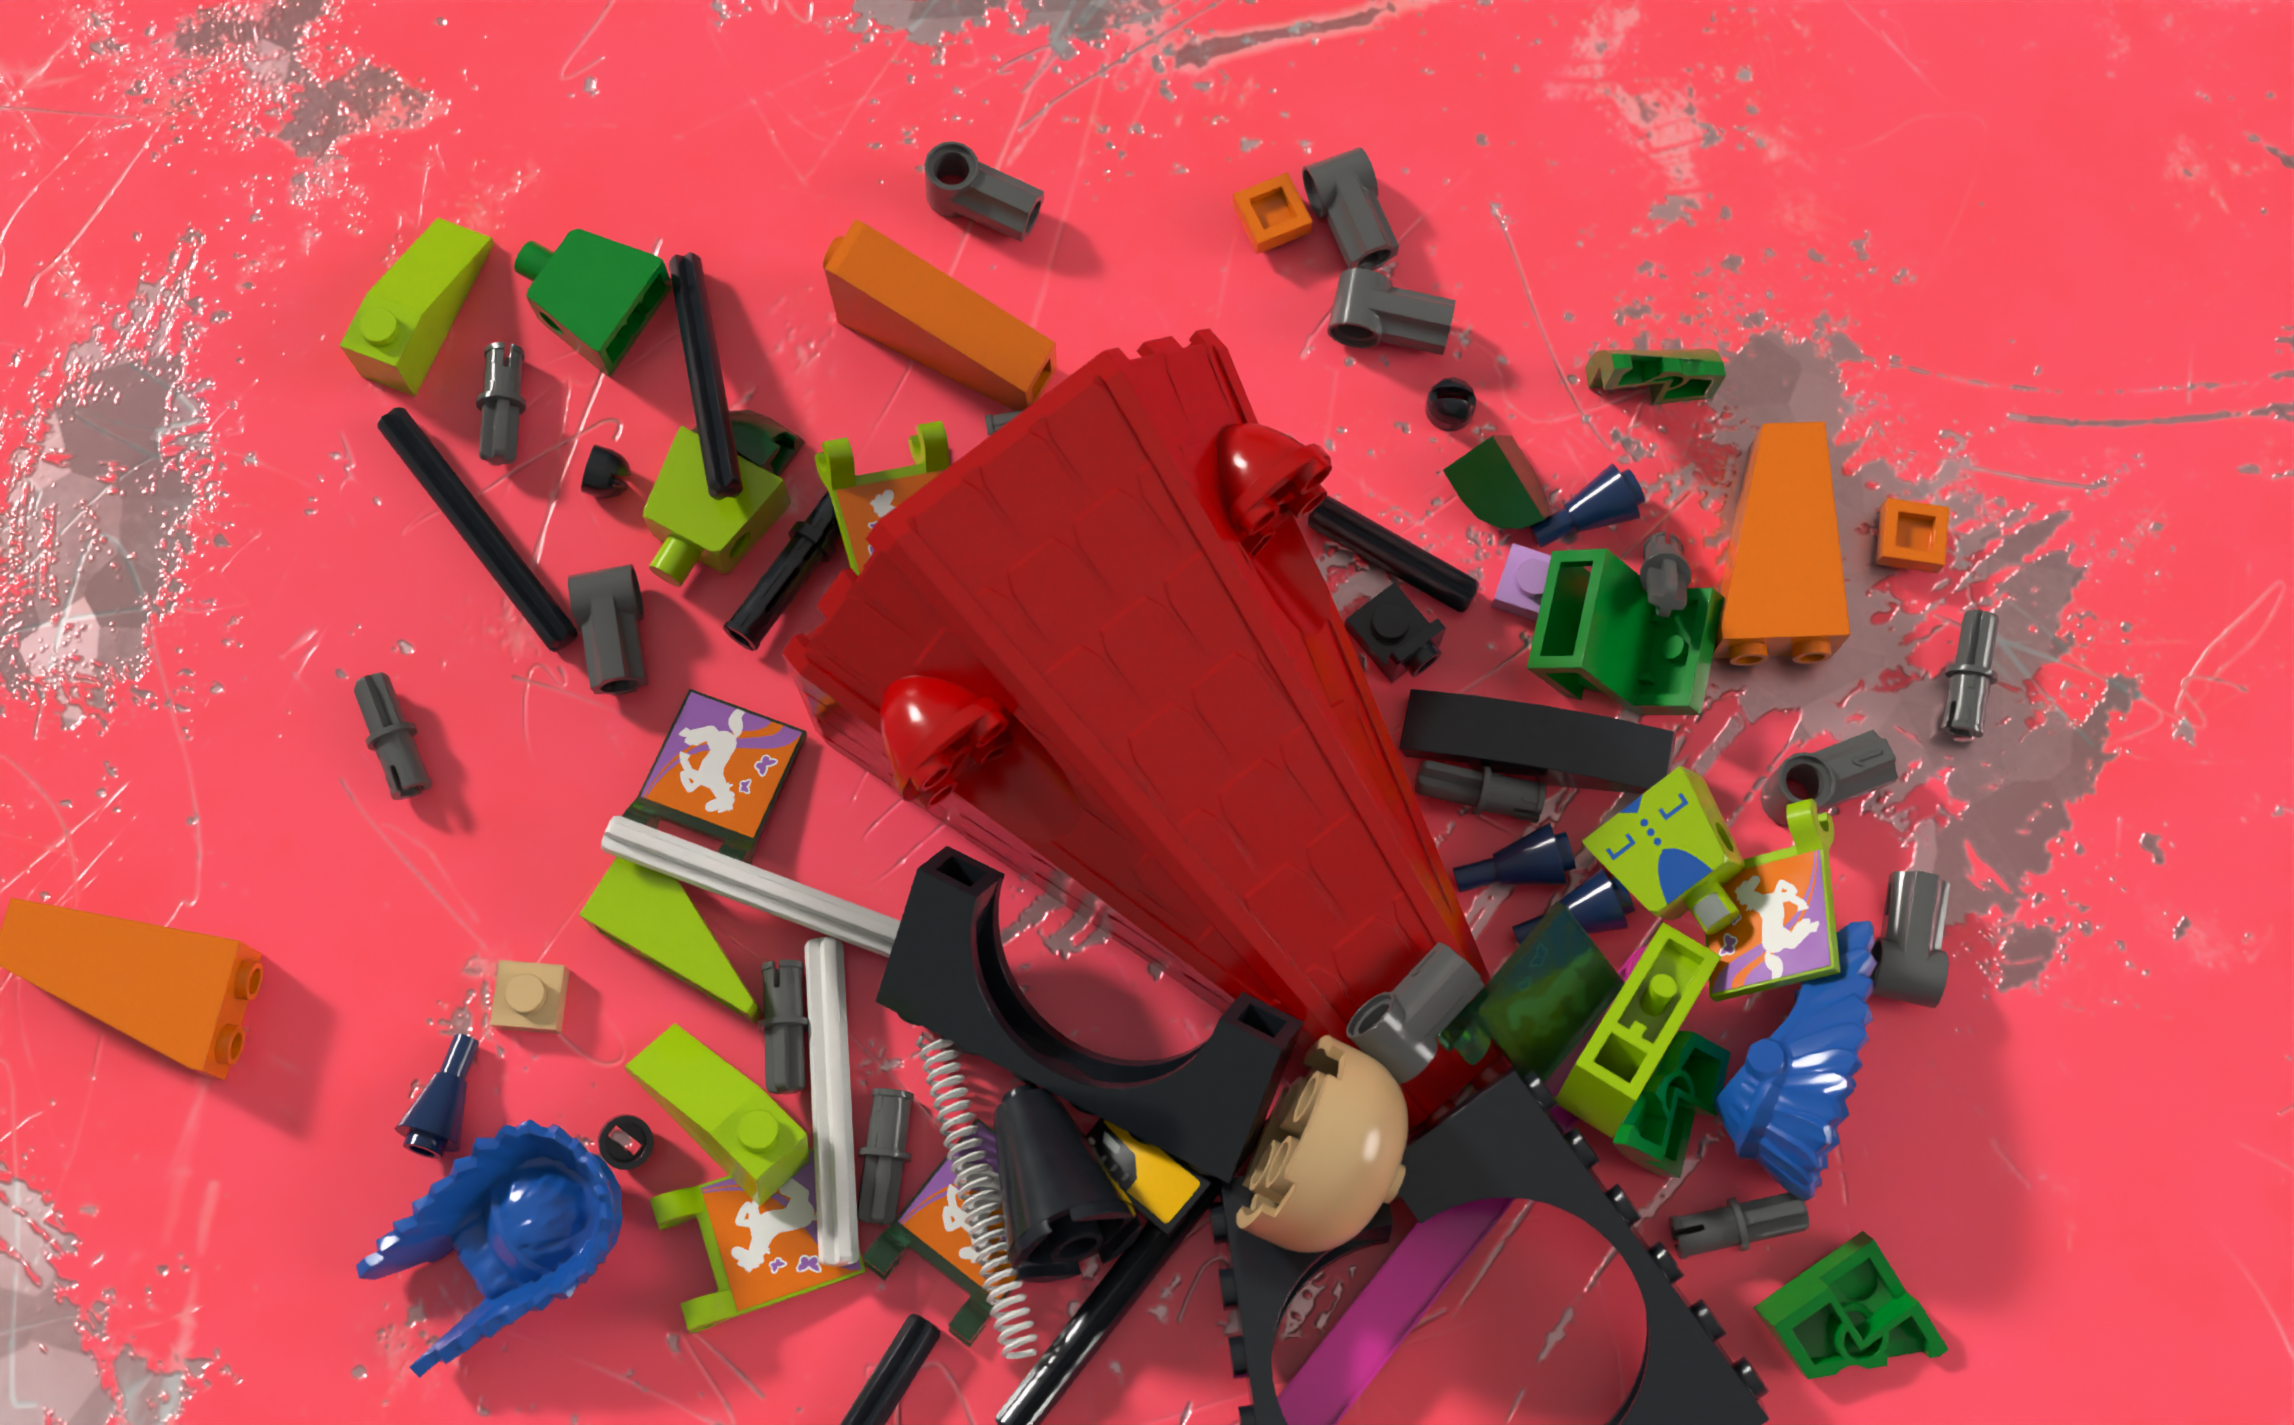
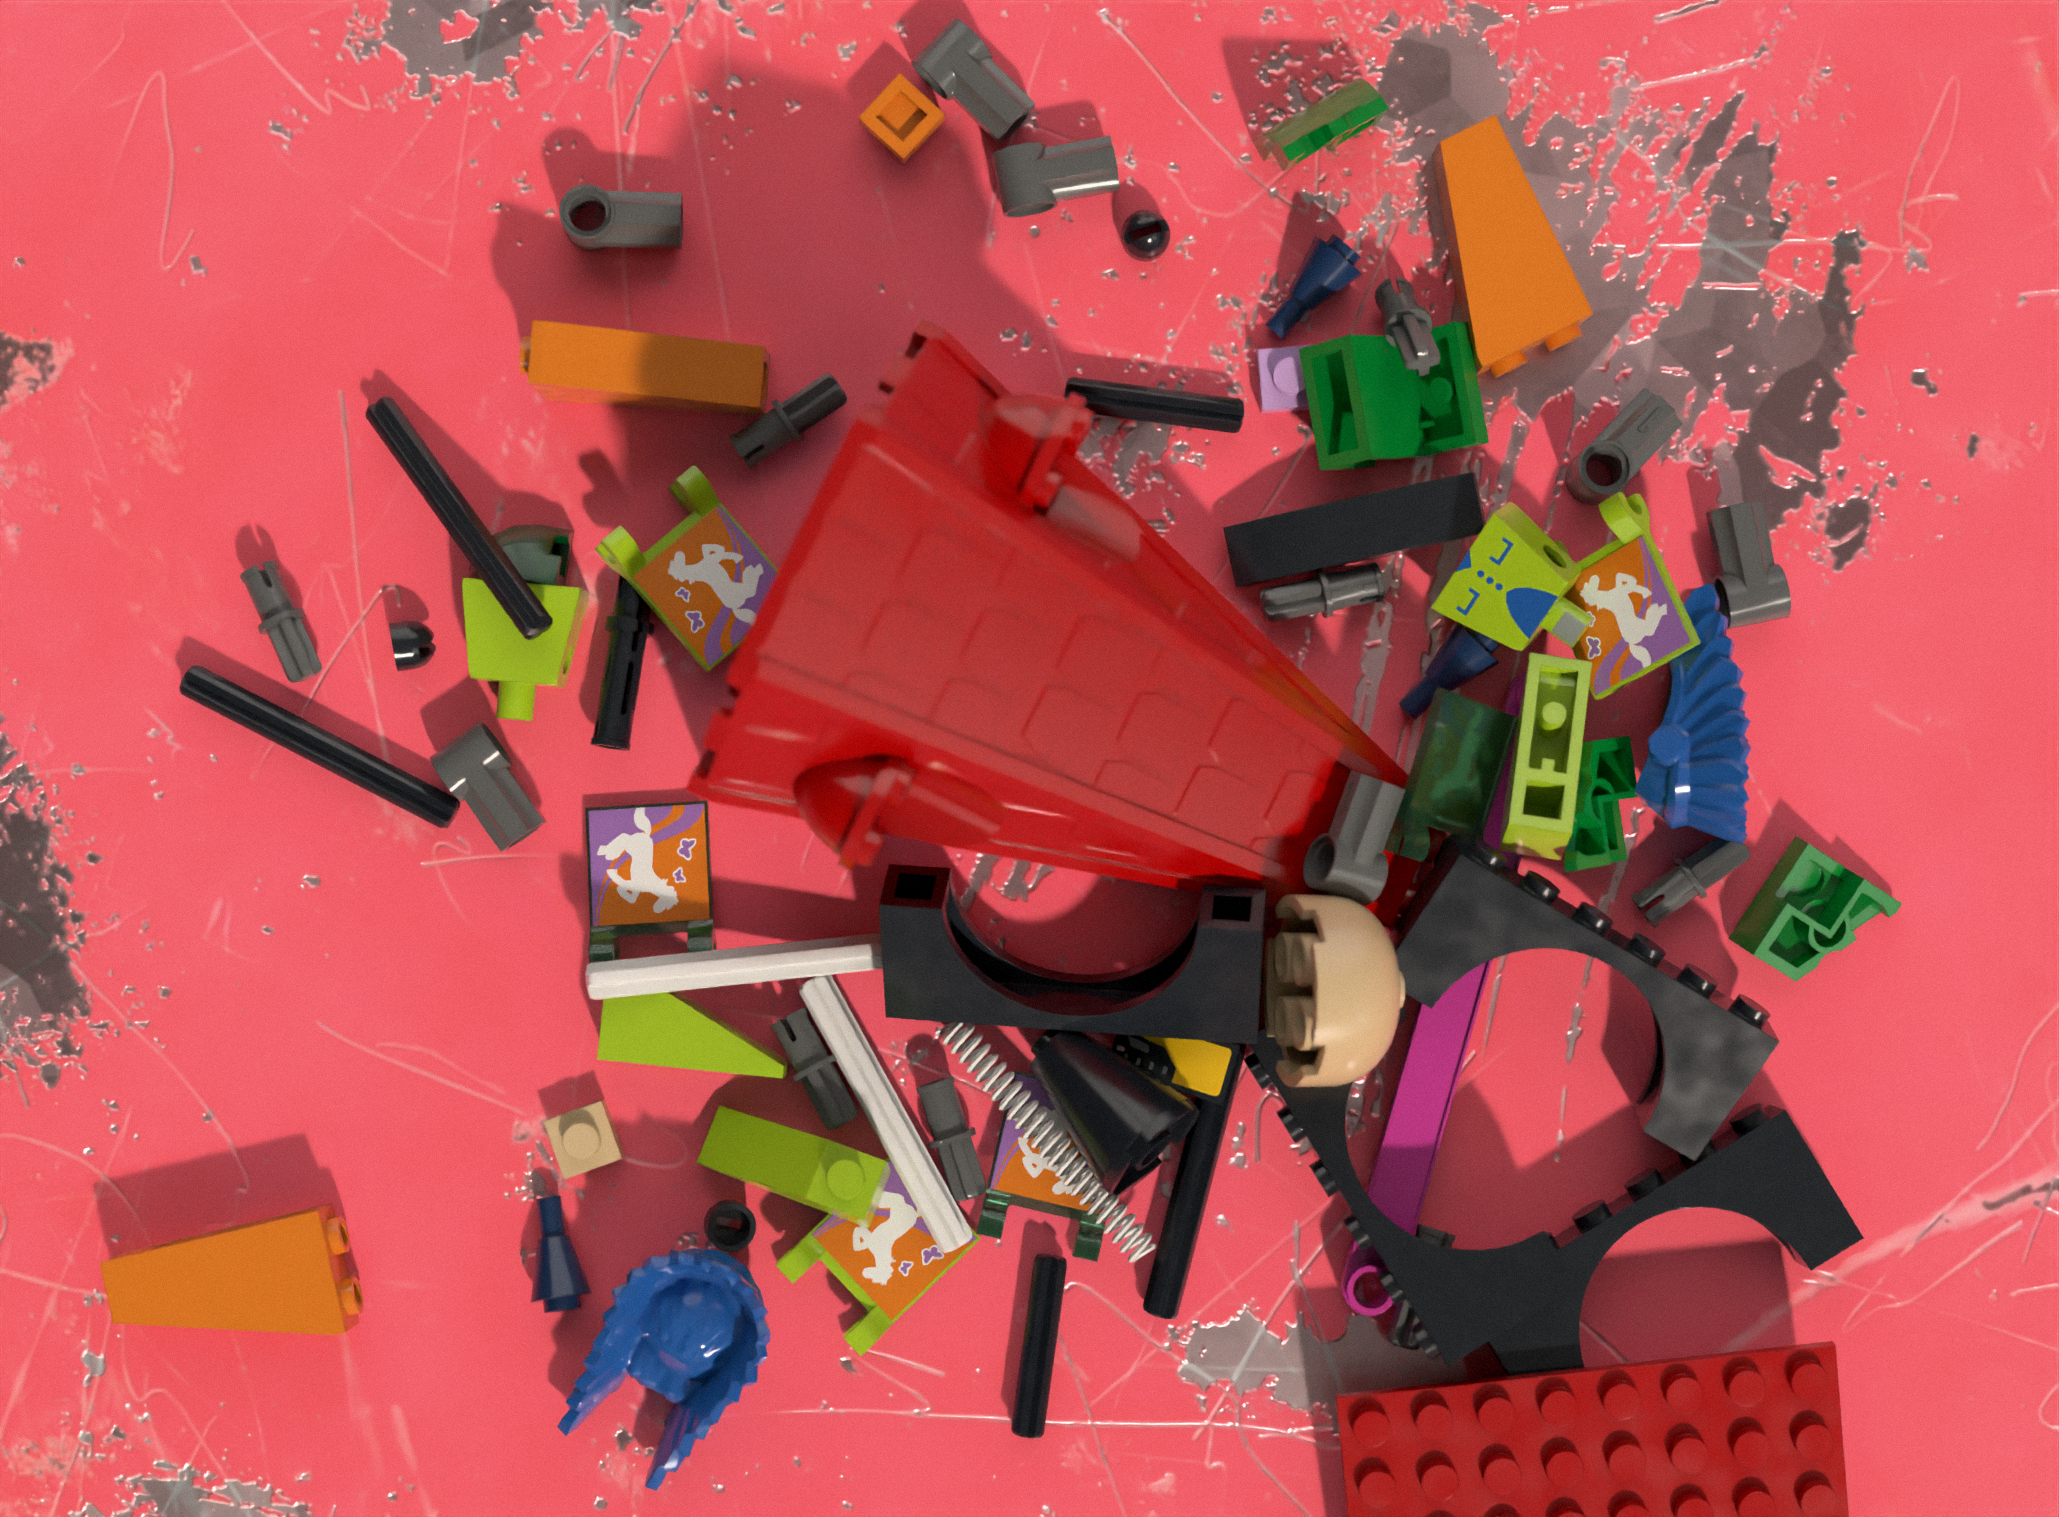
camera: 25 degrees left, 15 degrees up
lime slope [339,218,494,397] -> none
dark grey axle [354,672,432,800] -> none
green torso [514,228,673,377] -> none
black bracket [1344,583,1446,683] -> none
dark green brick [1443,435,1549,529] -> none
dark blue cone [1453,822,1576,893] -> none
orange plate [1875,498,1950,574] -> none
dark grey axle [1941,610,1999,738] -> none

